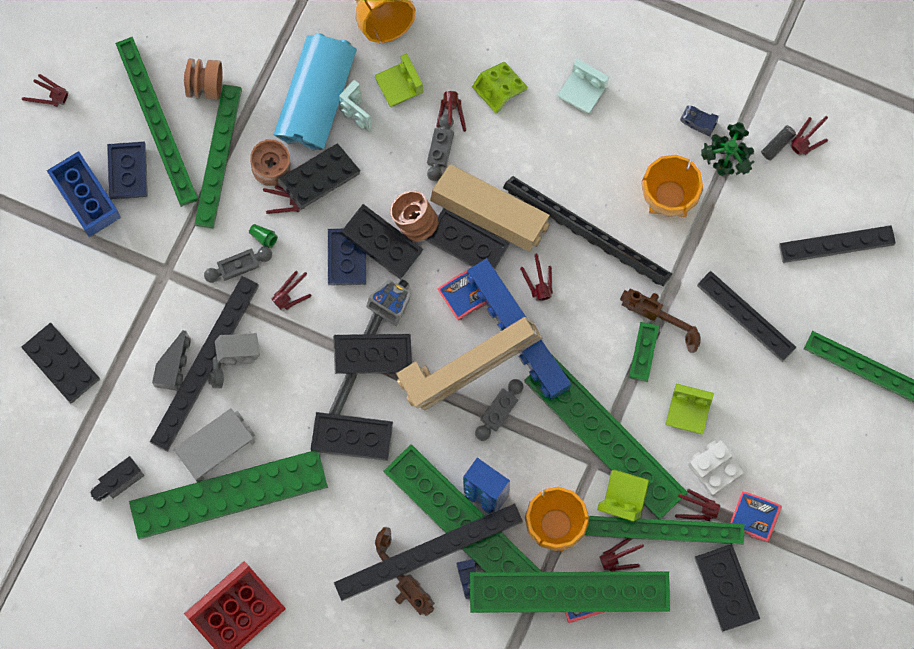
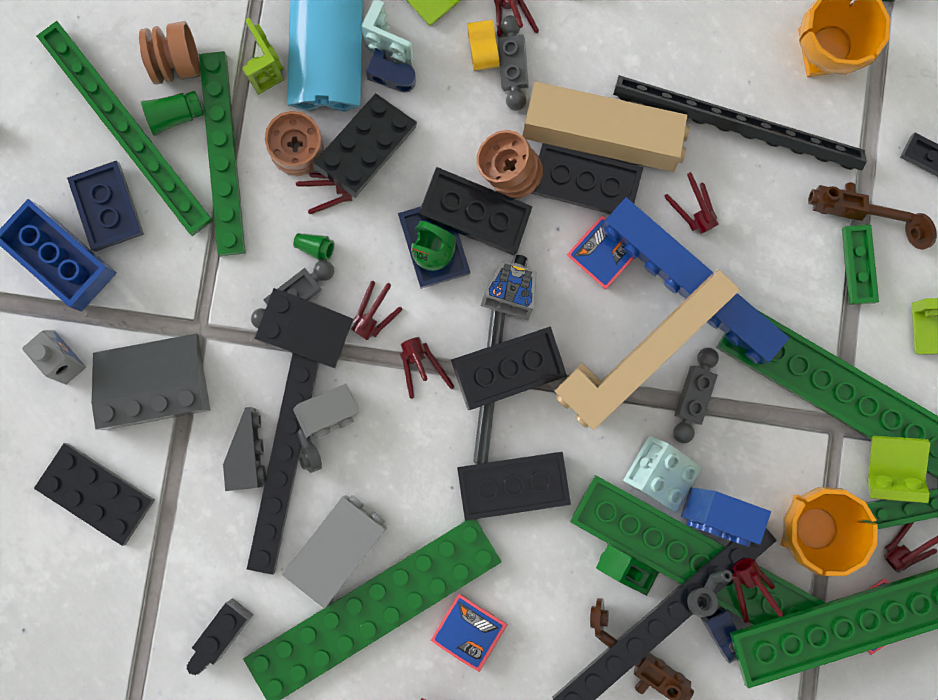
camera: 20 degrees left, 10 degrees up
none -> light grey torso [22,330,86,385]
none -> dark grey slope [91,333,210,430]
none -> green plant [141,91,204,136]
none -> lime bracket [242,18,284,95]
none -> black slope [254,288,353,368]
none -> dark blue leg [366,48,416,93]
none -> dark red plant [400,337,454,399]
none -> green helmet [411,221,456,271]
none -> slope [430,594,508,672]
none -> yellow axle [467,19,499,71]
none -> green slope [596,544,659,596]
none -> light aqua bracket [623,435,701,512]
none -> dark grey plate [687,570,733,617]
none -> dark red plant [732,558,783,623]

